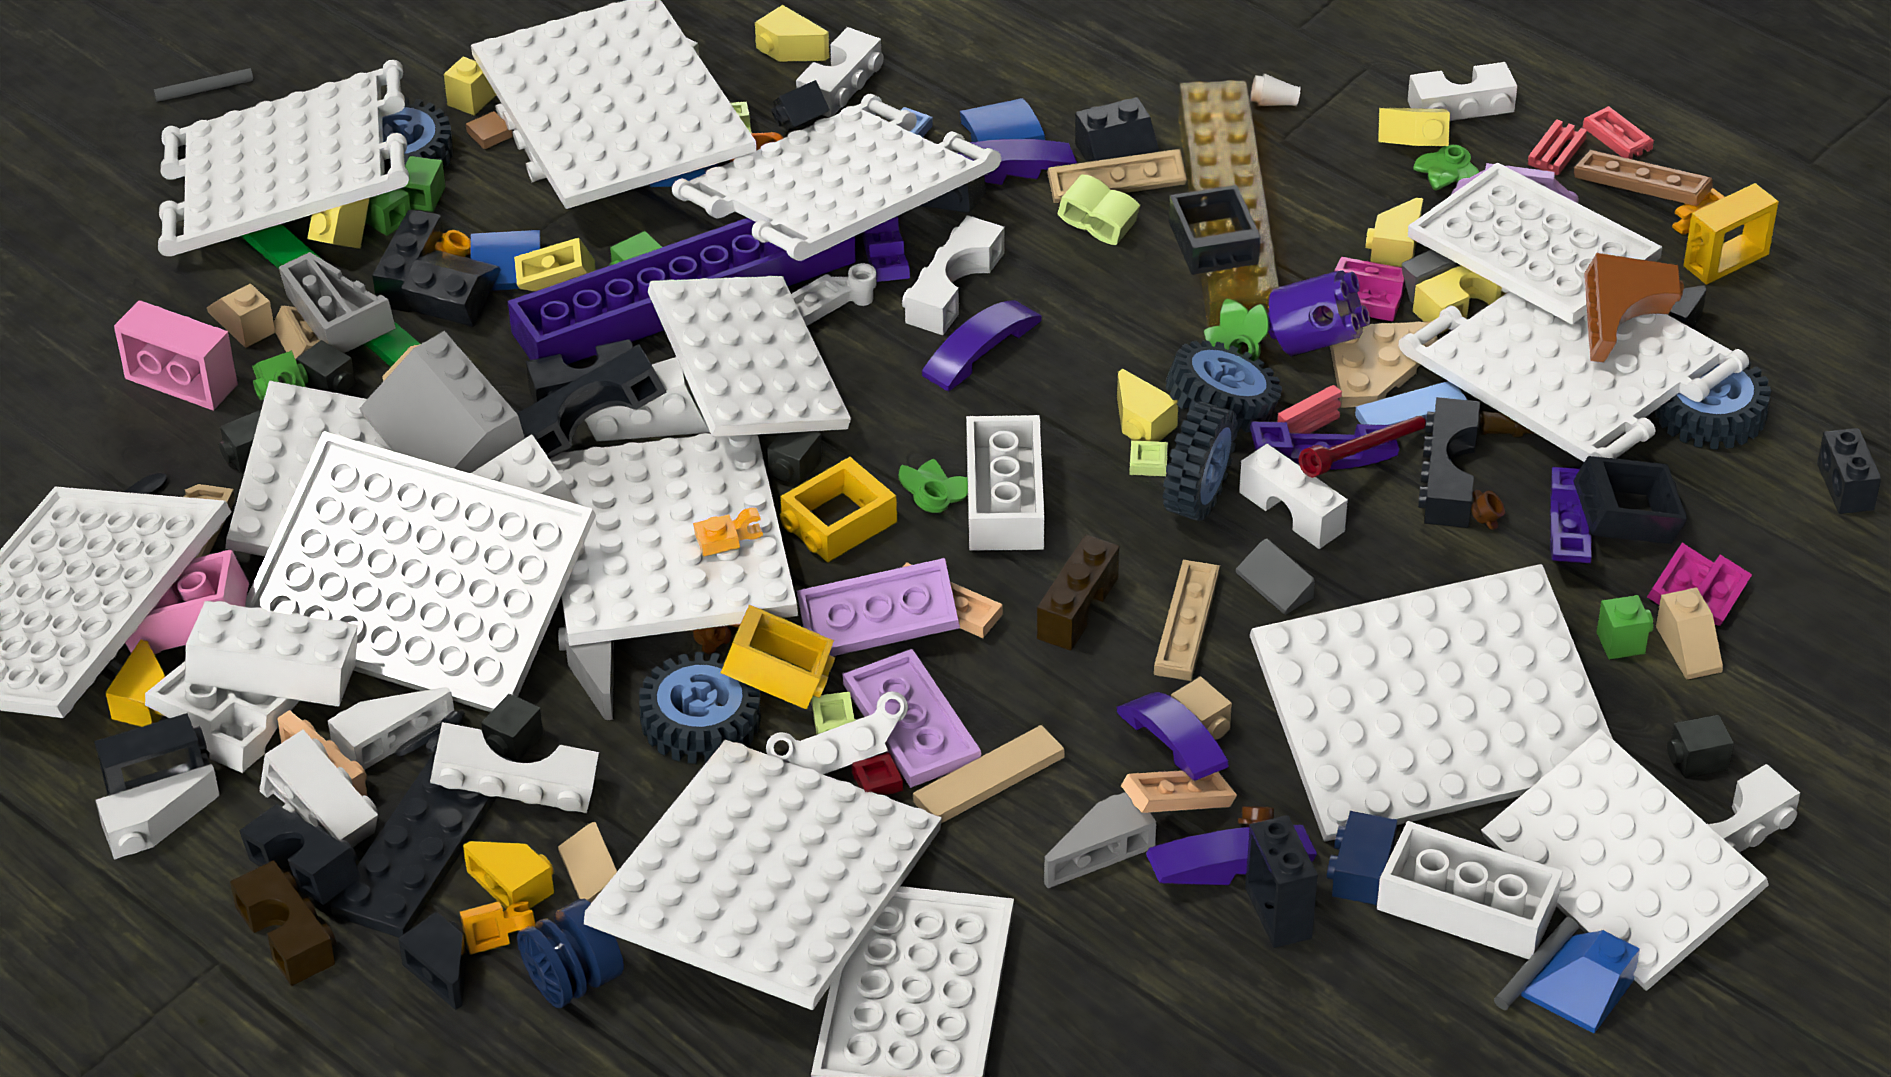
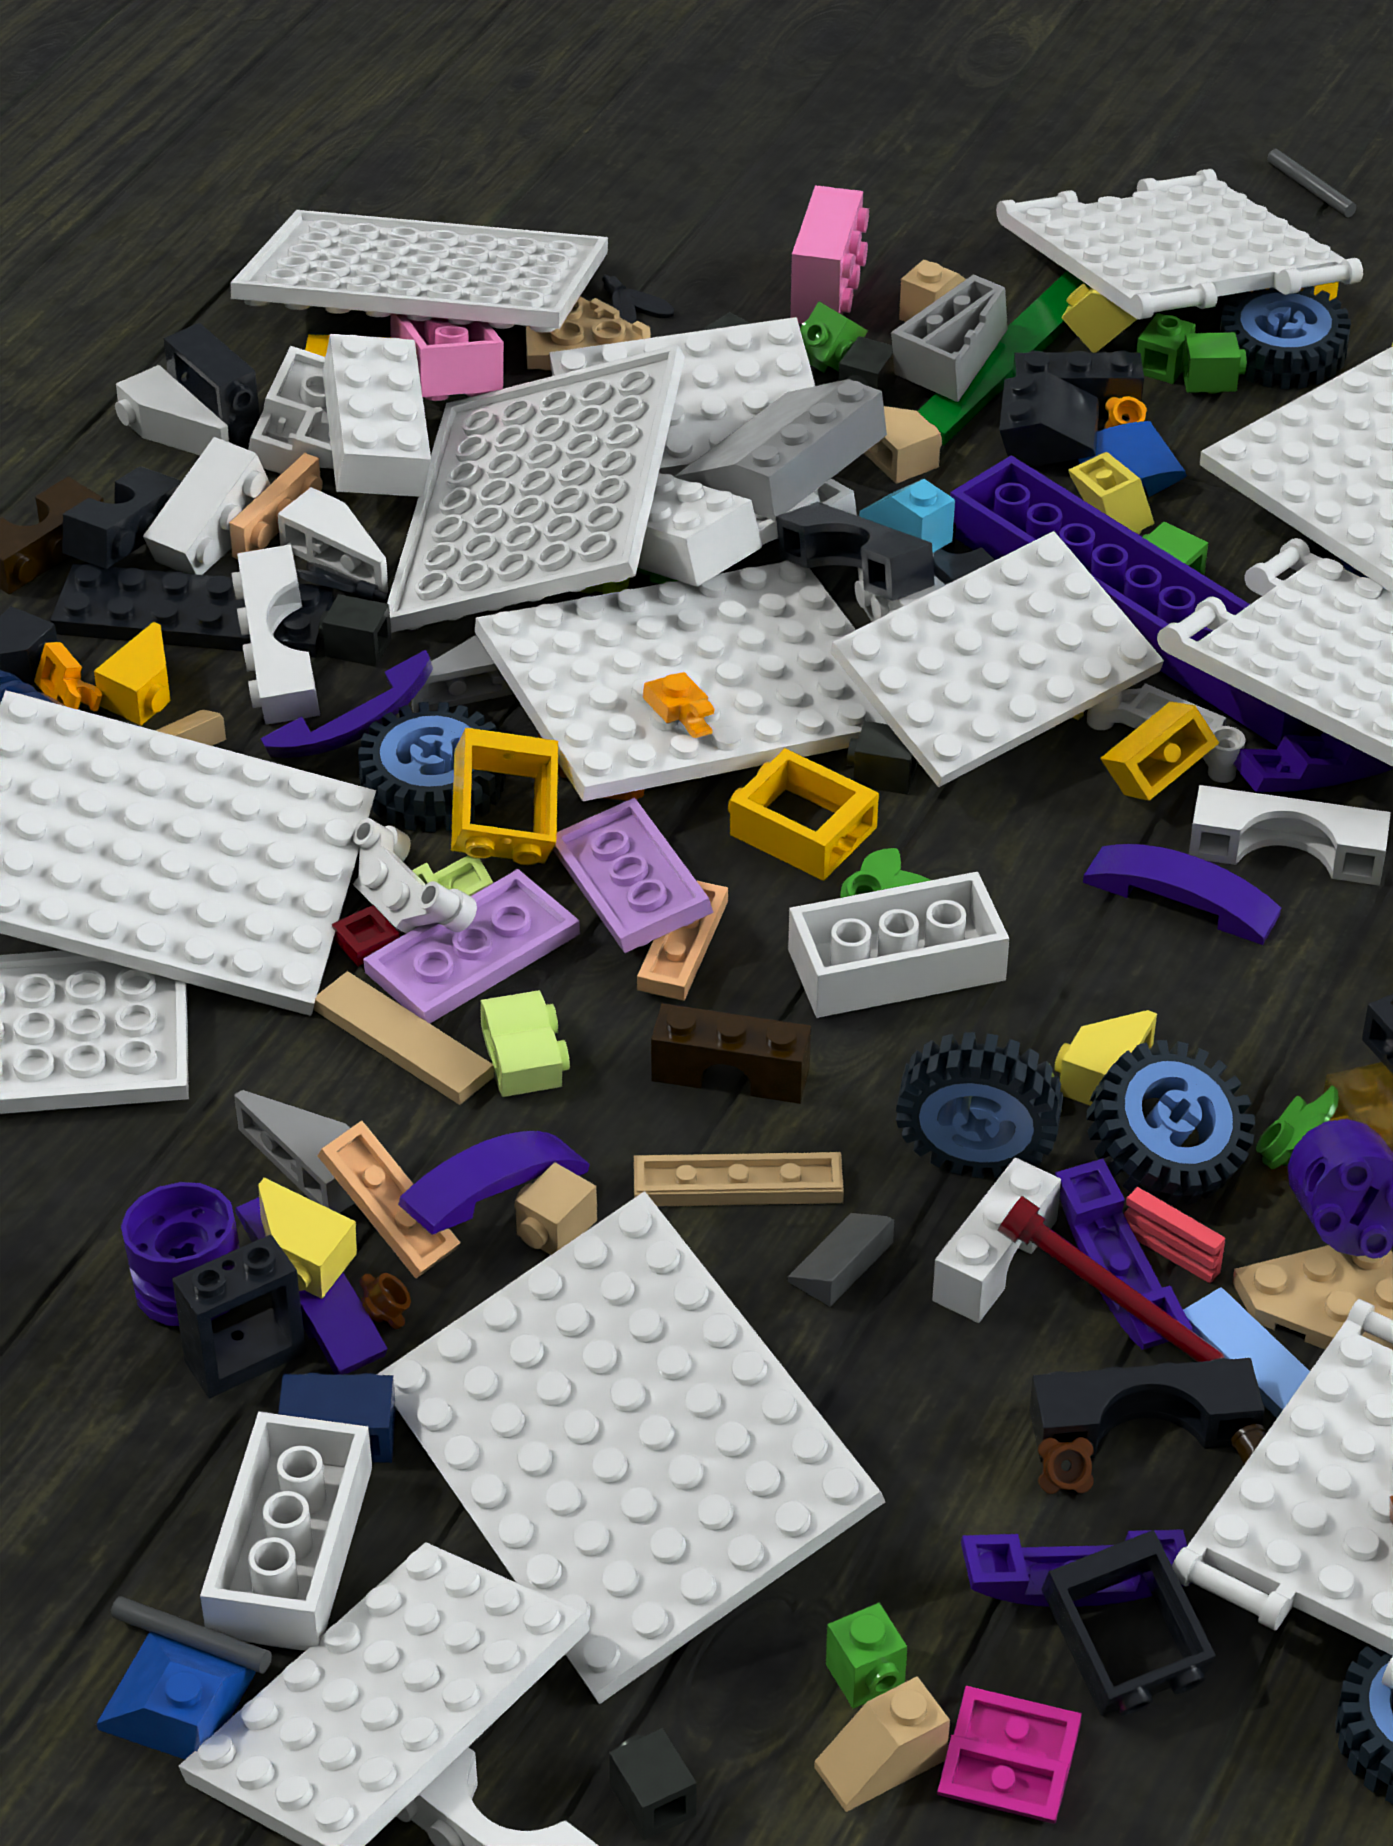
camera: 75 degrees right, 0 degrees up
none -> dark purple wheel [121,1182,240,1326]
none -> light yellow slope [258,1178,357,1299]
none -> dark purple slope [261,650,433,758]
none -> yellowish green brick [481,990,570,1097]
none -> medium azure slope [859,479,955,552]
none -> yellow brick [1100,701,1219,801]

